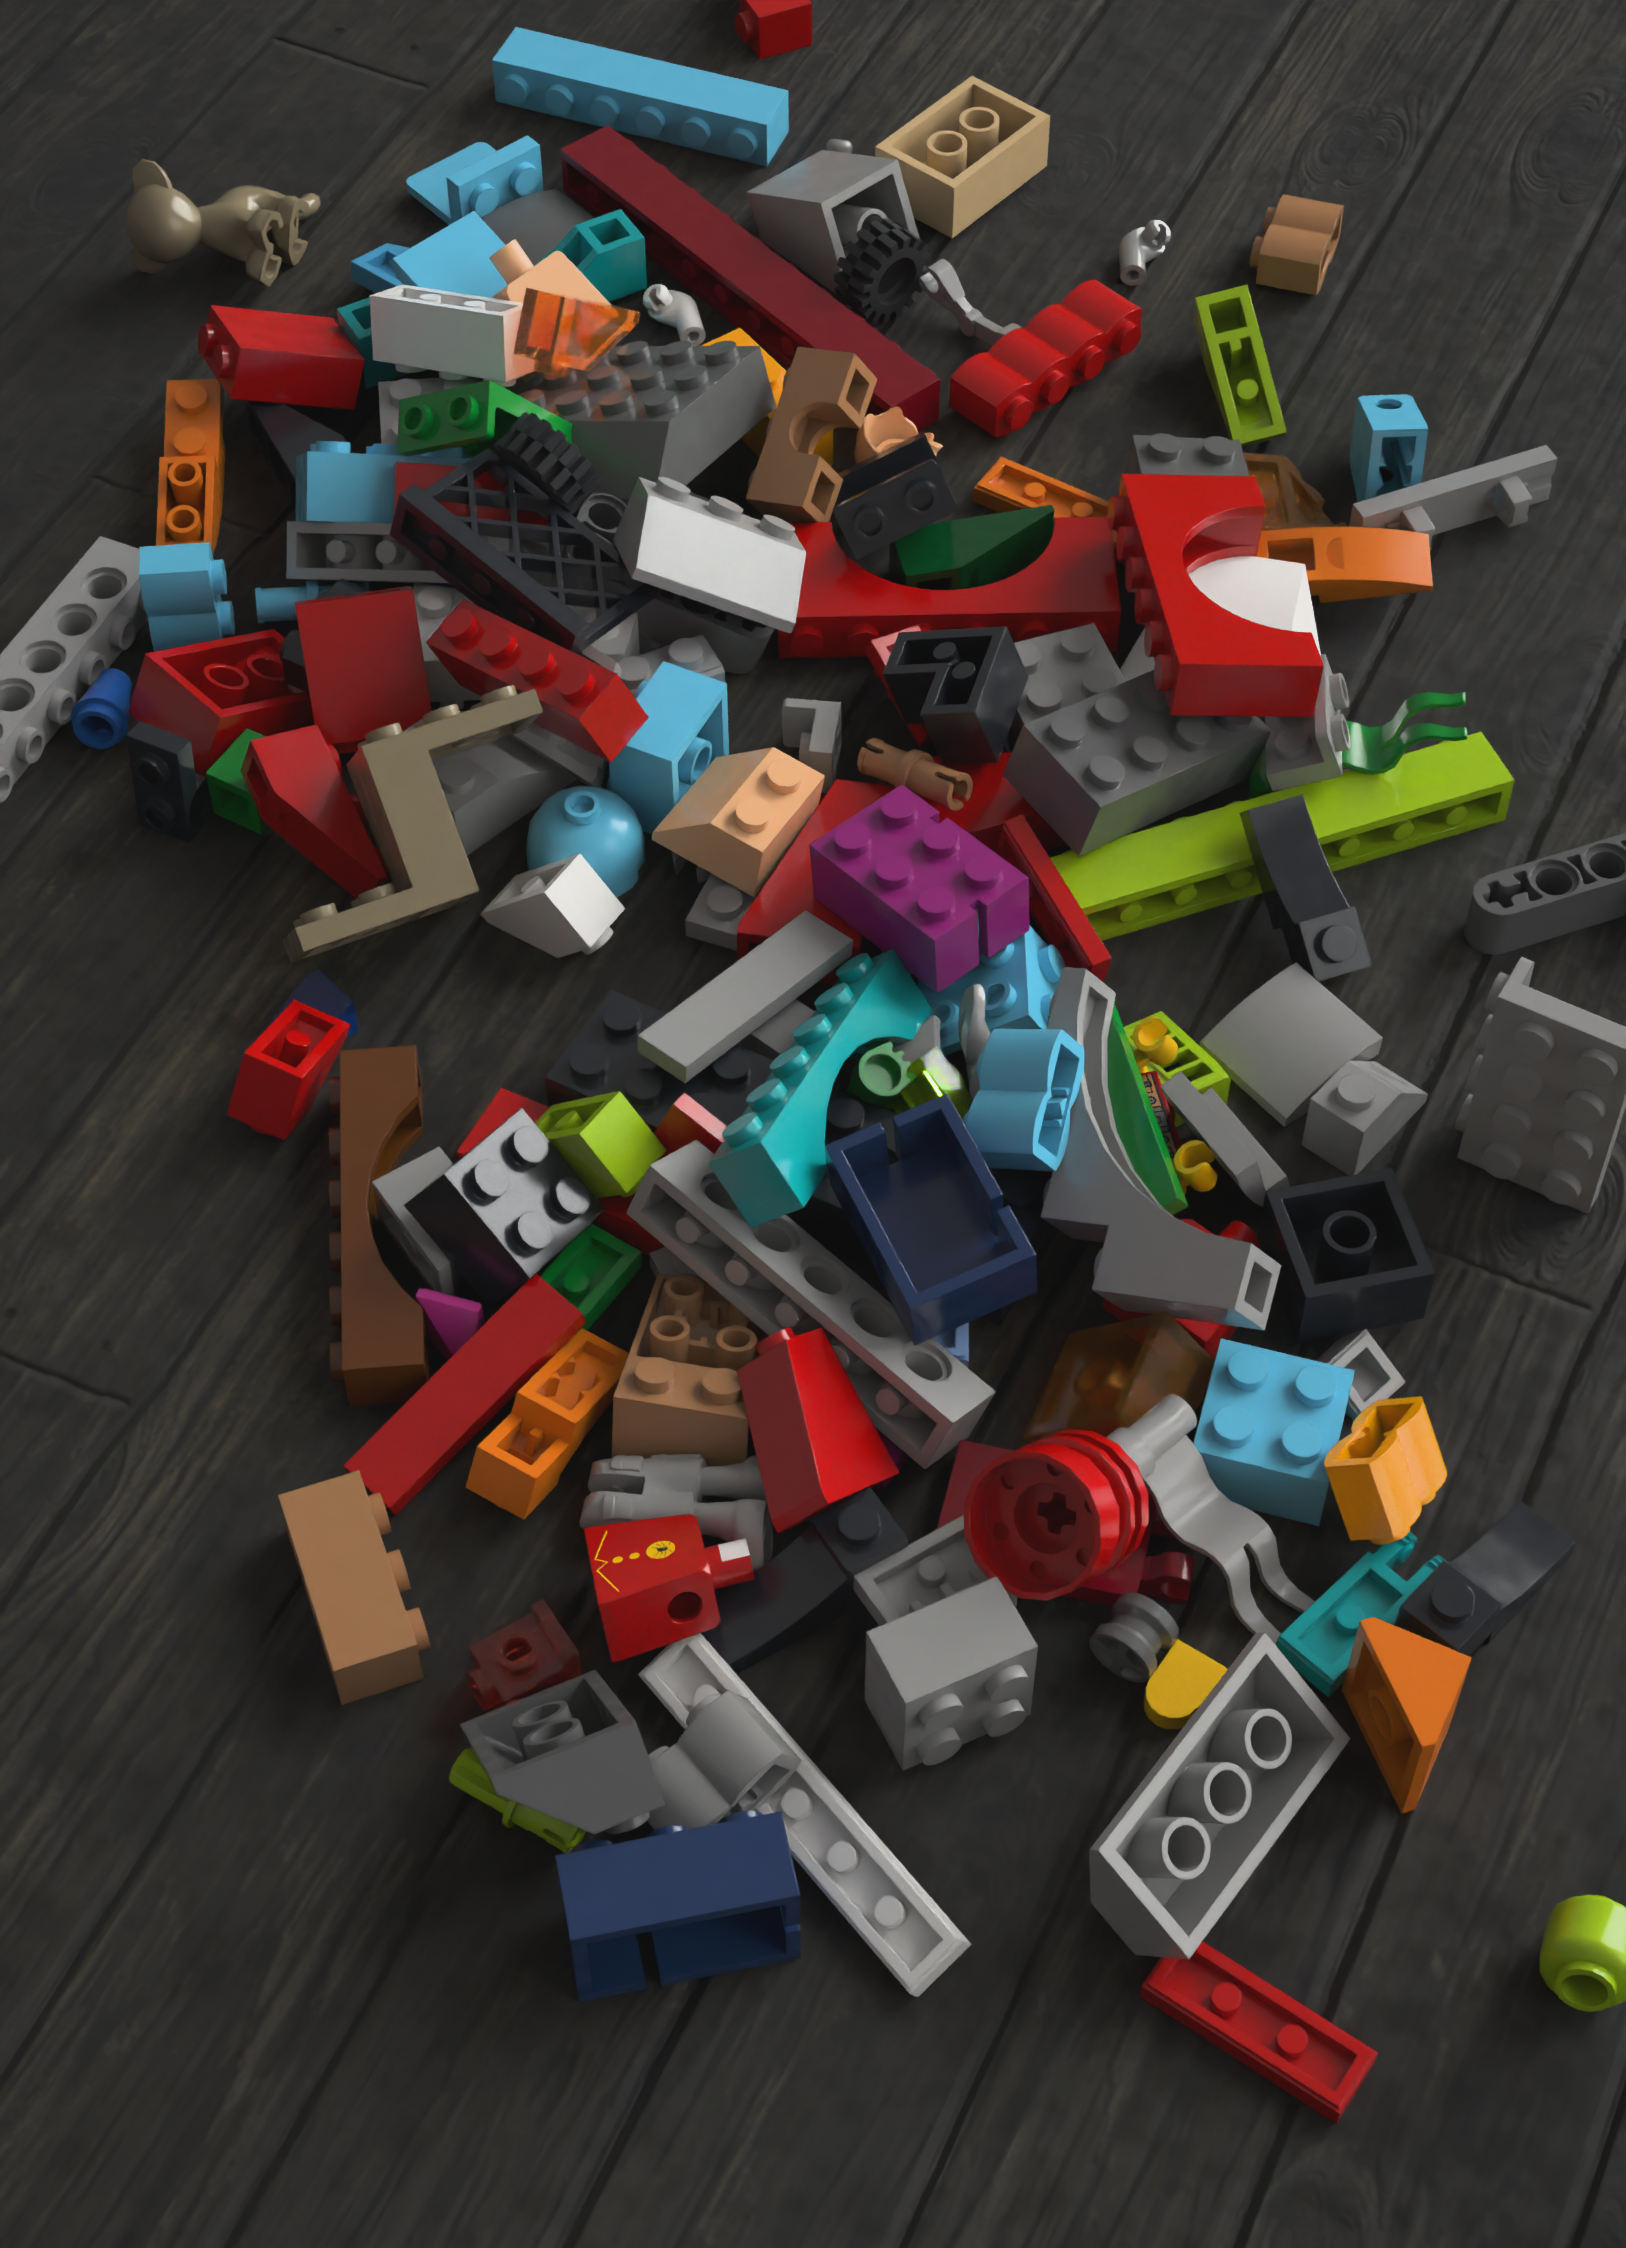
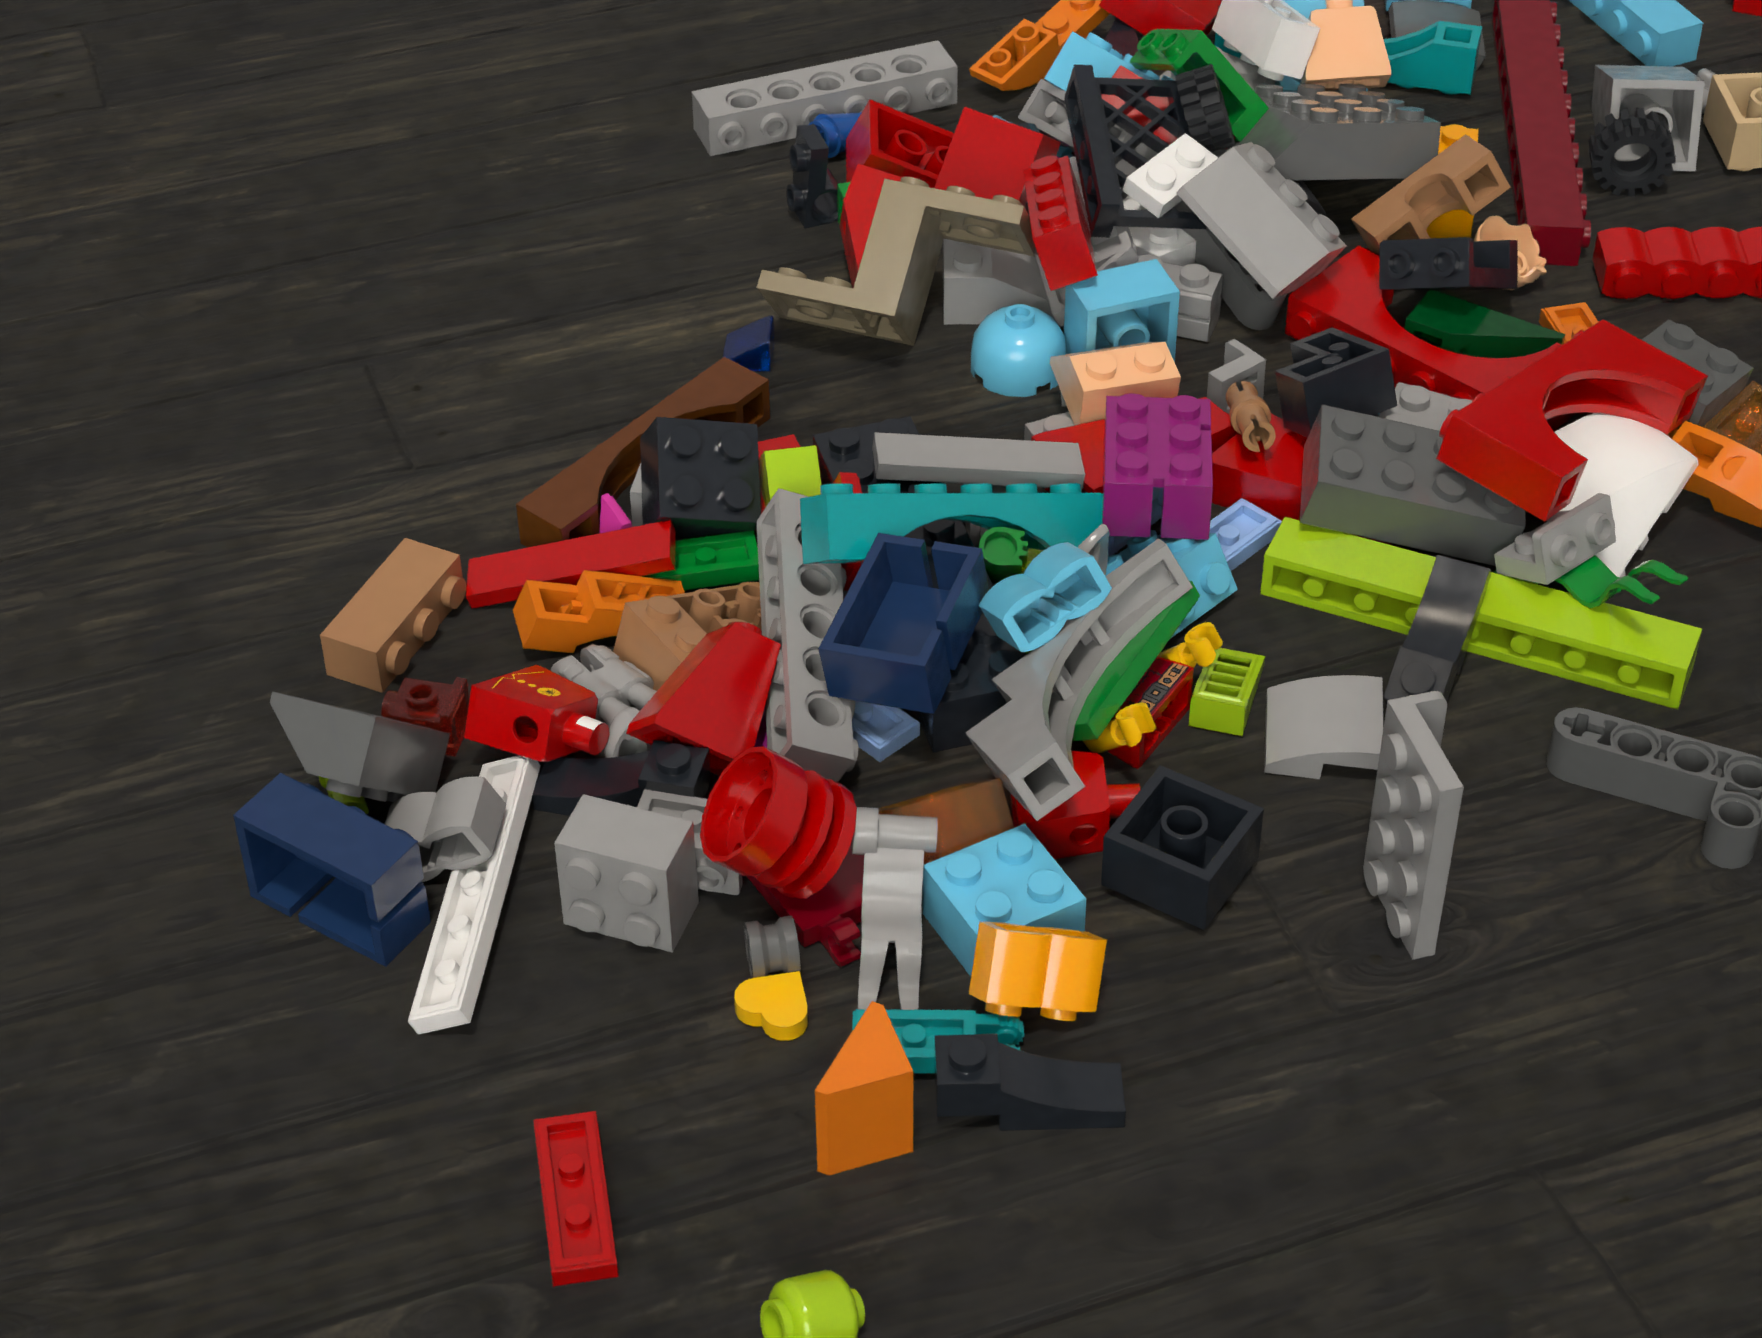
camera: 45 degrees right, 10 degrees down
medium azure brick [139,542,235,652] -> none
red slope [227,999,351,1140] -> none
white slope [481,853,625,958] -> none
clear orange slope [513,287,640,377] -> none
white arm [643,284,706,346] -> none
light grey piece [919,259,1022,346] -> none
red tile [996,814,1112,983] -> none
light grey slope [1089,1632,1351,1959] -> none
light grey slope [1160,1072,1290,1207] -> none
light grey slope [1302,1060,1428,1176] -> none
light grey slope [1315,1329,1405,1420] -> none
none -> white plate [1122,133,1218,218]

